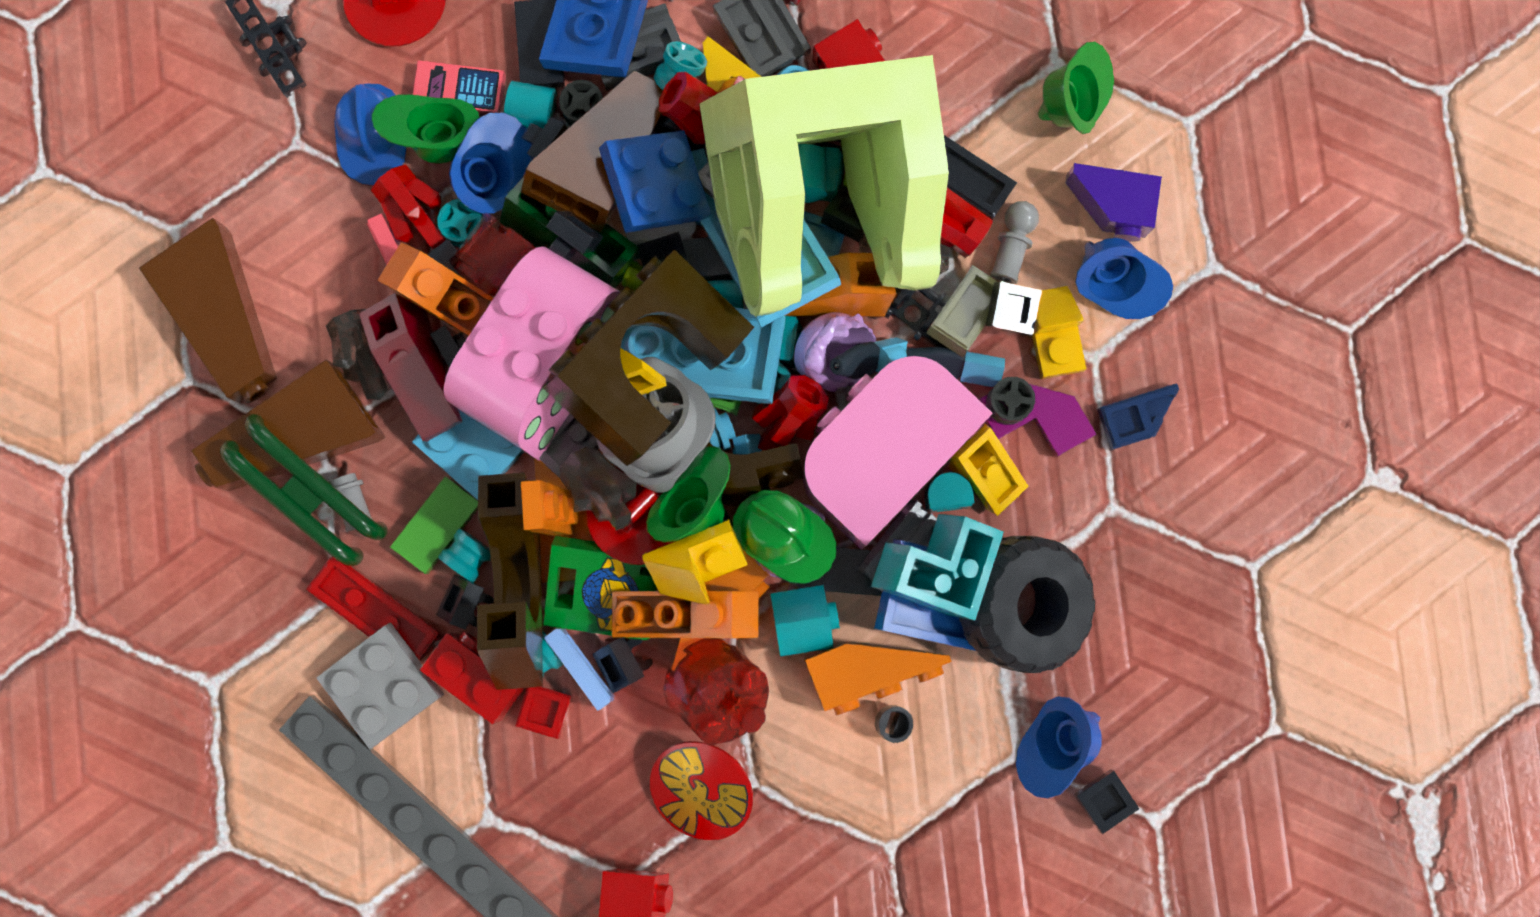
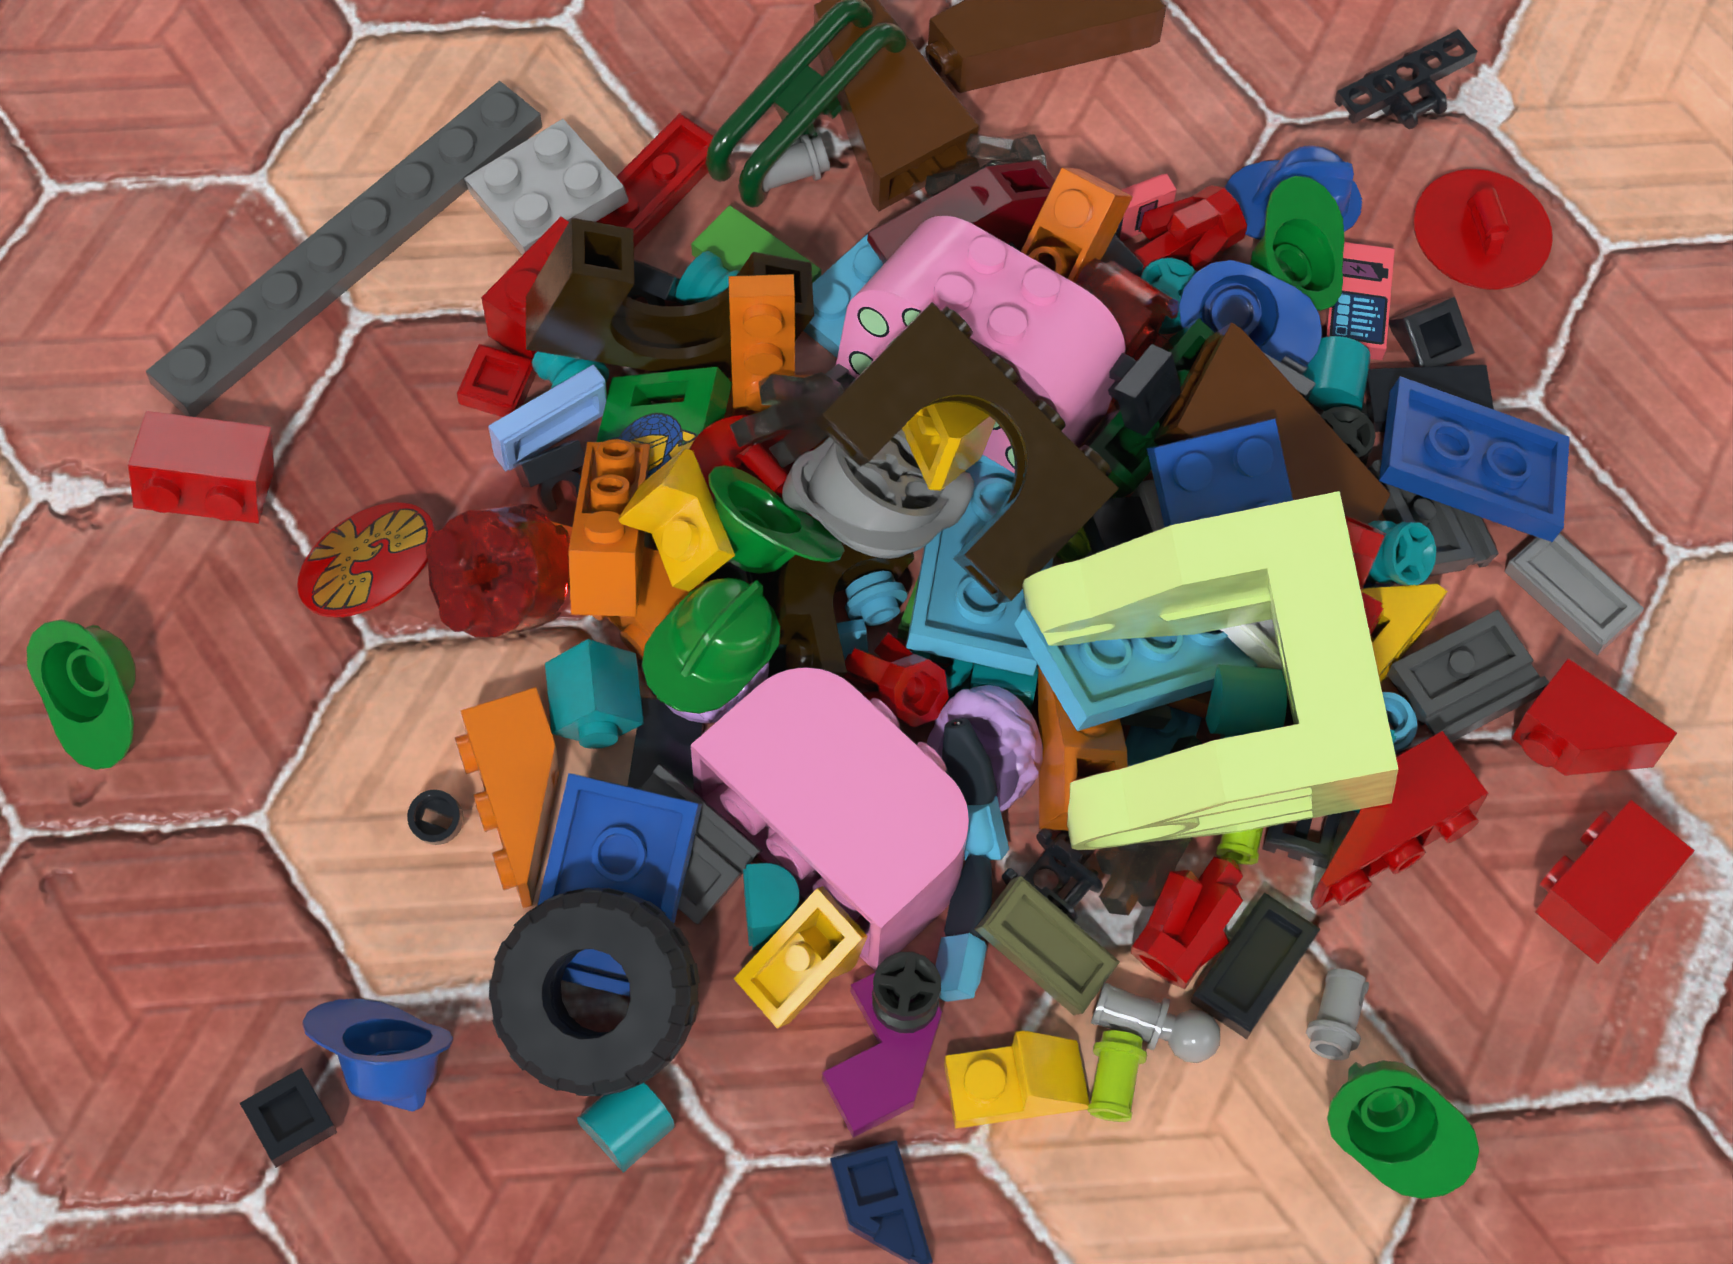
camera: 90 degrees right, 20 degrees down
teal brick [871,514,1004,621] -> none
plate [986,282,1041,335] -> none
dark purple slope [1065,163,1162,242] -> none
blue piece [1075,237,1173,319] -> none
none -> teal brick [577,1083,675,1173]
none -> lime pin [1088,1030,1147,1122]
none -> light grey pin [1306,969,1370,1060]
none -> black slope [1388,297,1475,367]

